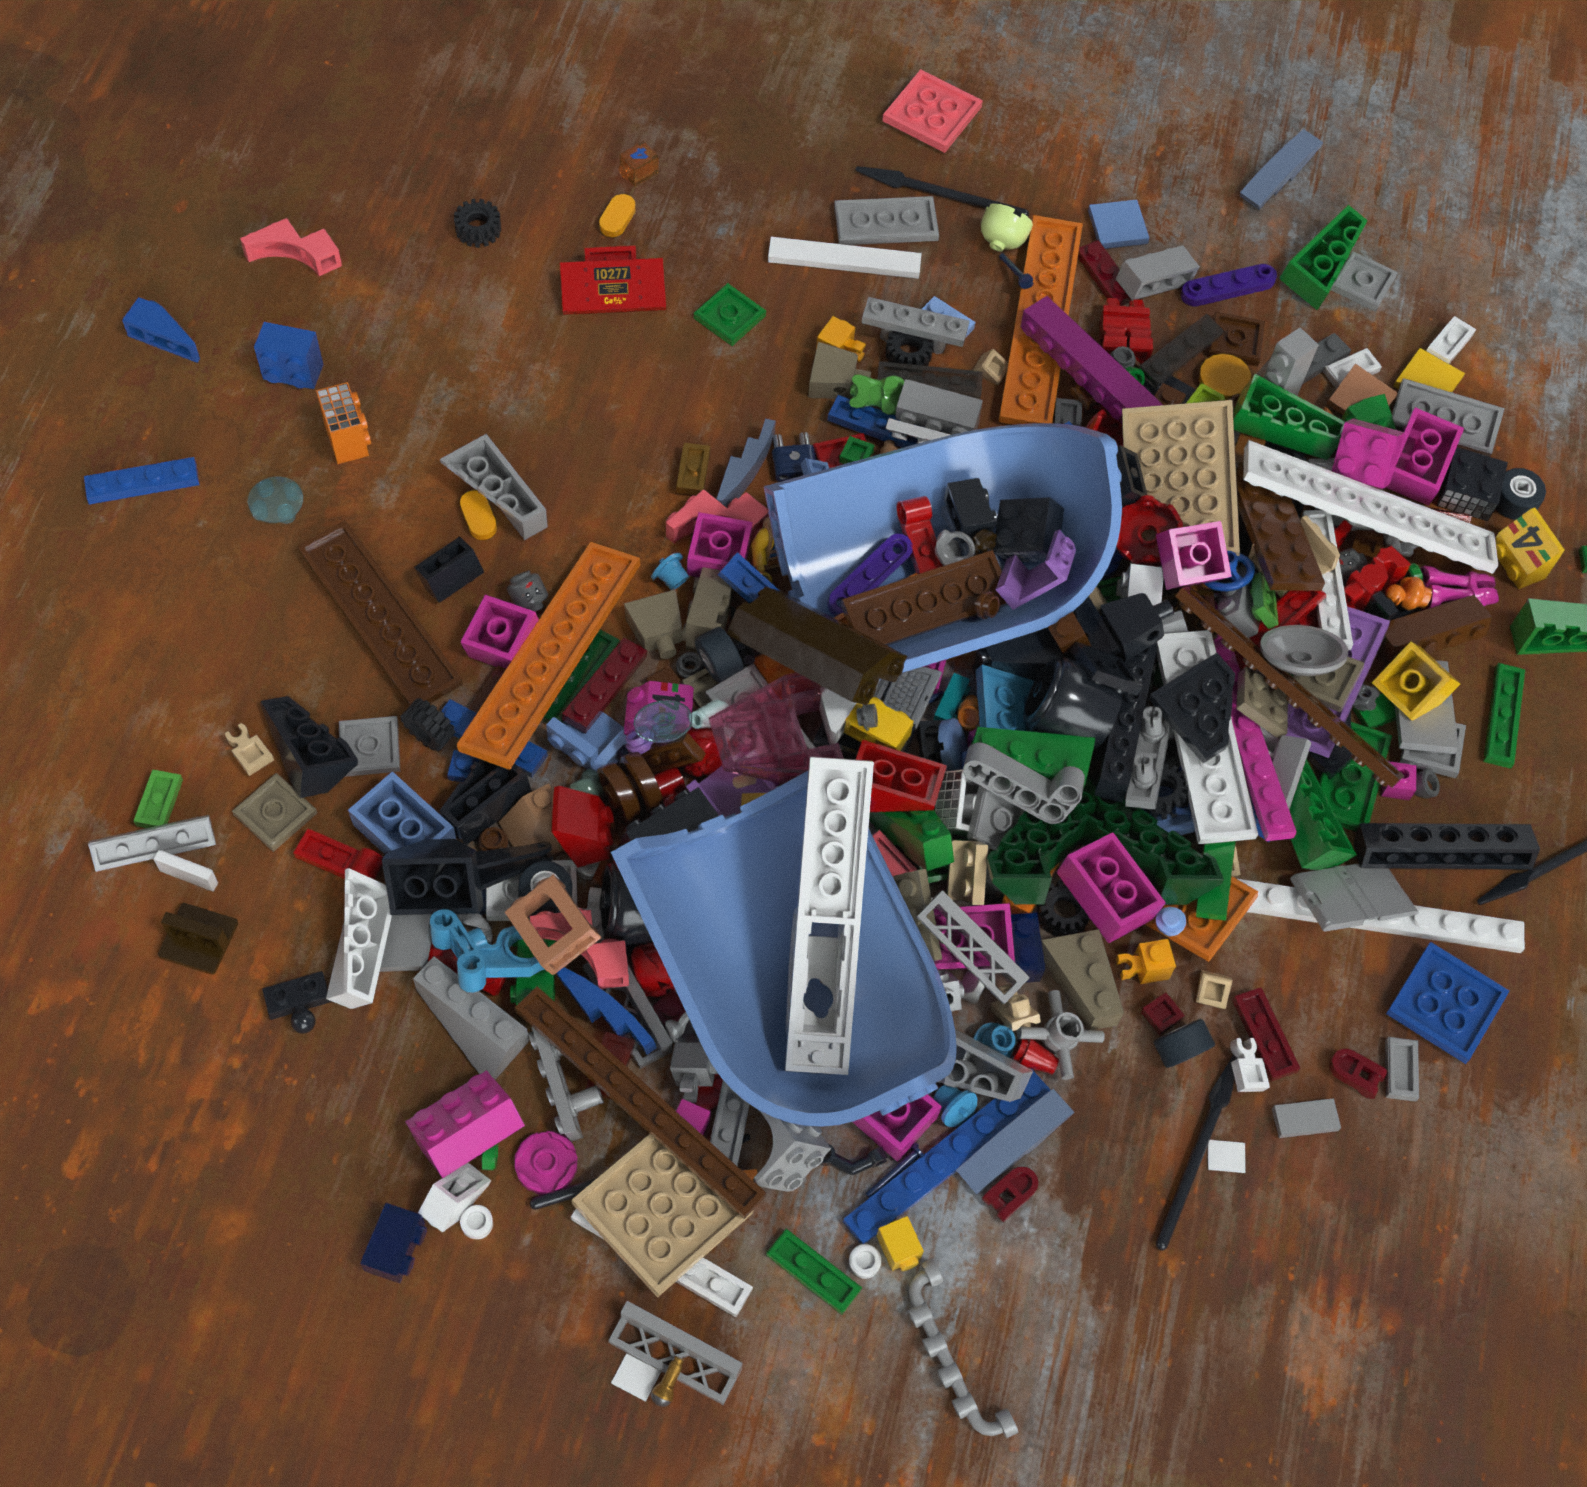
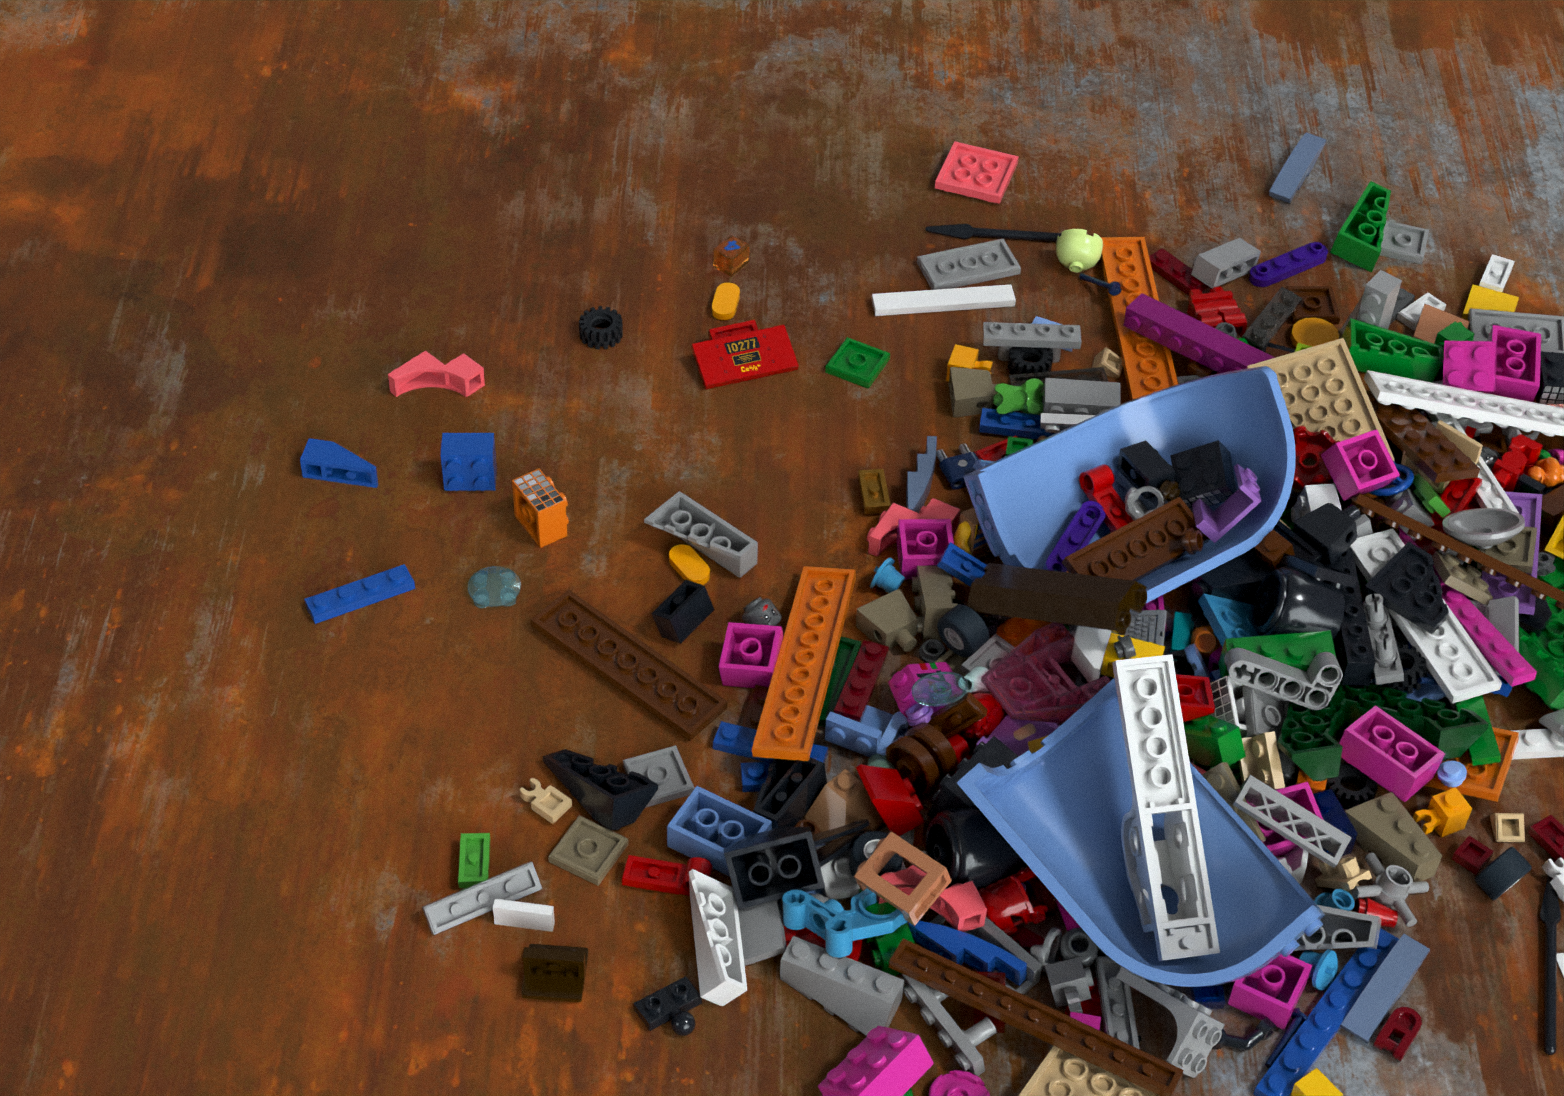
camera: 10 degrees left, 15 degrees down
black tyre [400,698,456,751] -> none
medium blue tile [1088,200,1149,249] -> none

